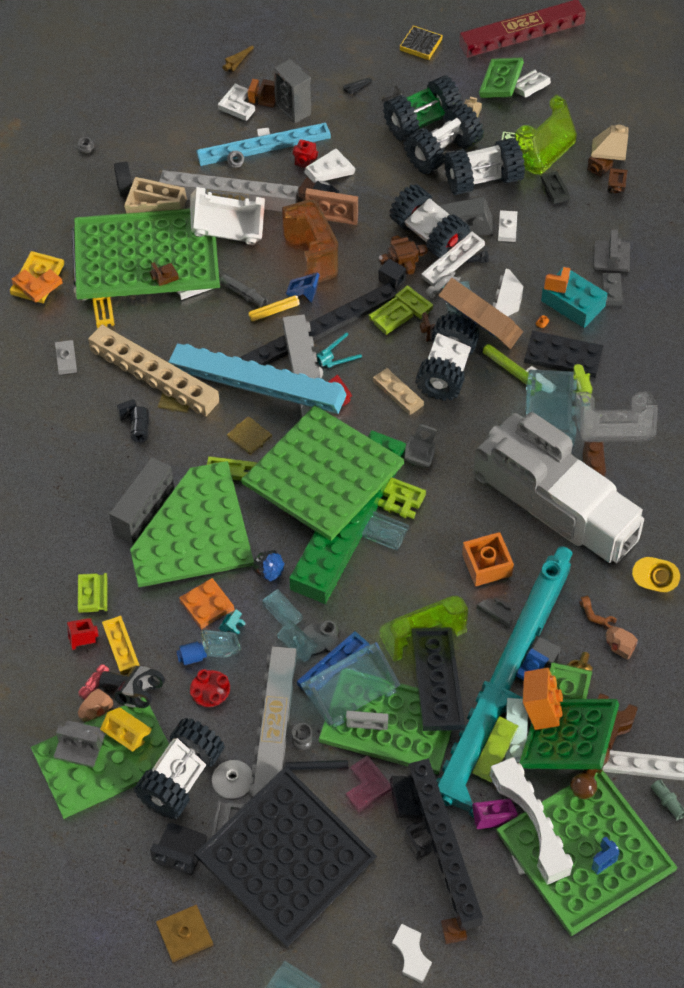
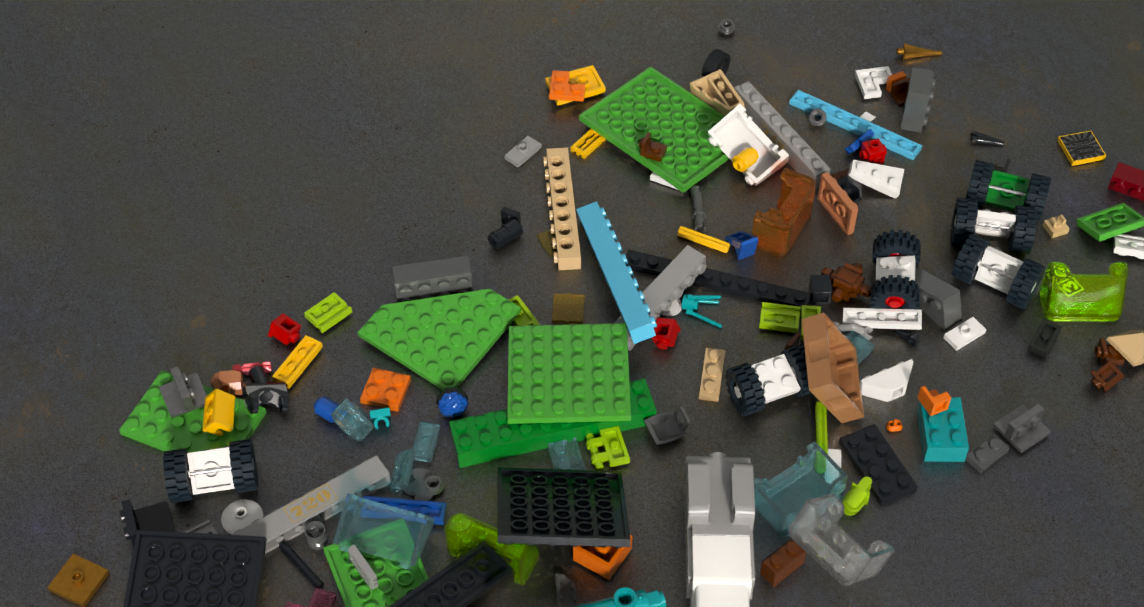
camera: 50 degrees right, 5 degrees down
red dish [190,669,230,707] -> none
none -> black plate [497,467,630,548]
none -> yellow brick [732,147,759,172]
none -> blue plate [845,129,875,155]

